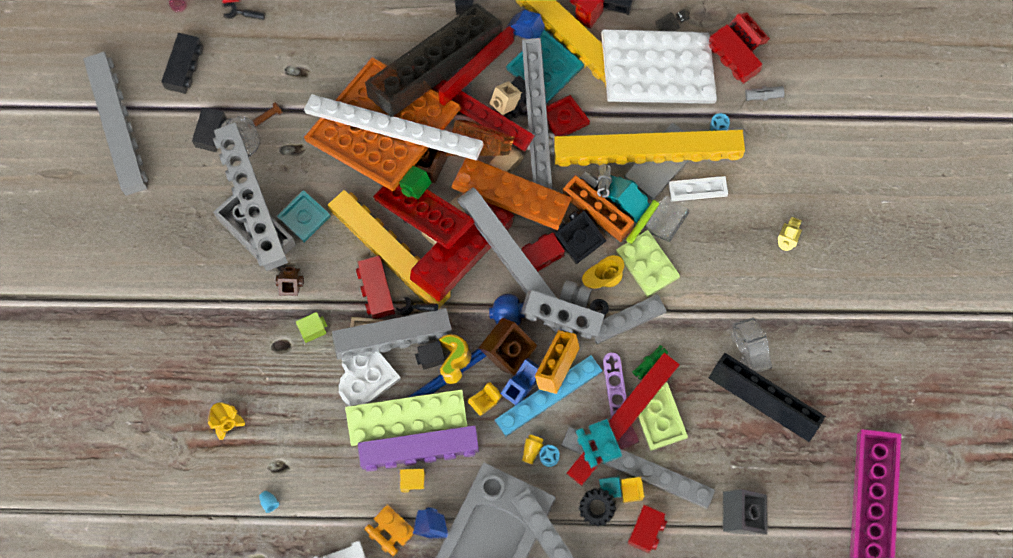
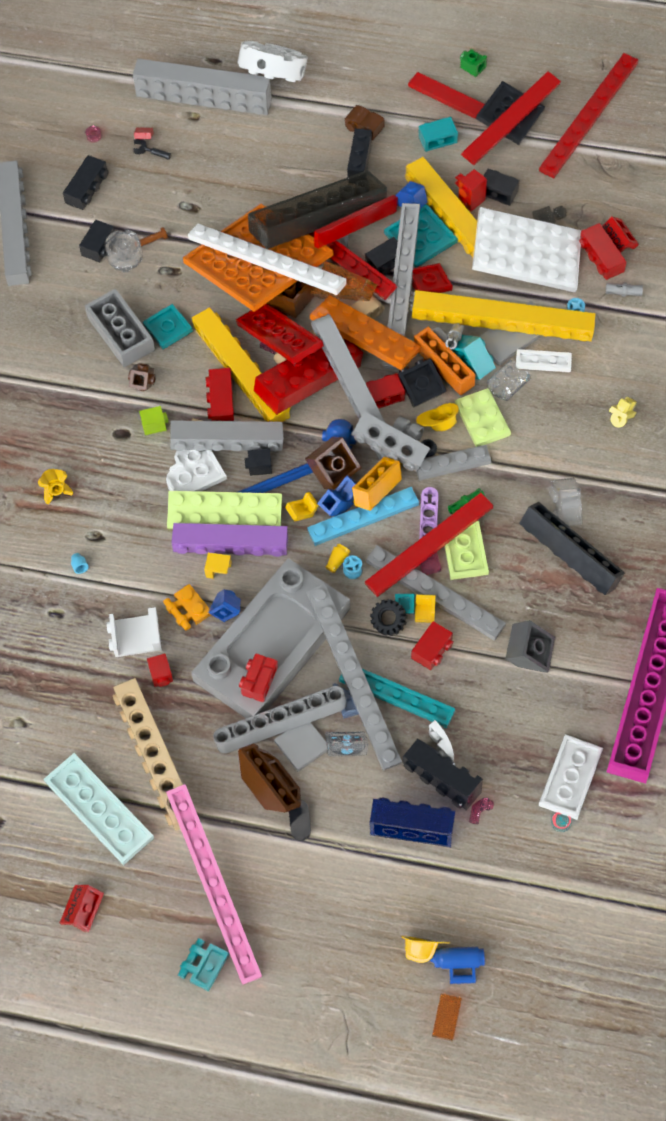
camera: 10 degrees right, 10 degrees down
light grey brick [213,123,288,271] -> none
black piece [396,297,438,316] -> none
green brick [399,166,432,199] -> none
yellow animal [439,334,472,384] -> none
tan brick [490,81,521,115] -> none
teal plate [576,419,622,468] -> none
lime piece [626,200,659,244] -> none

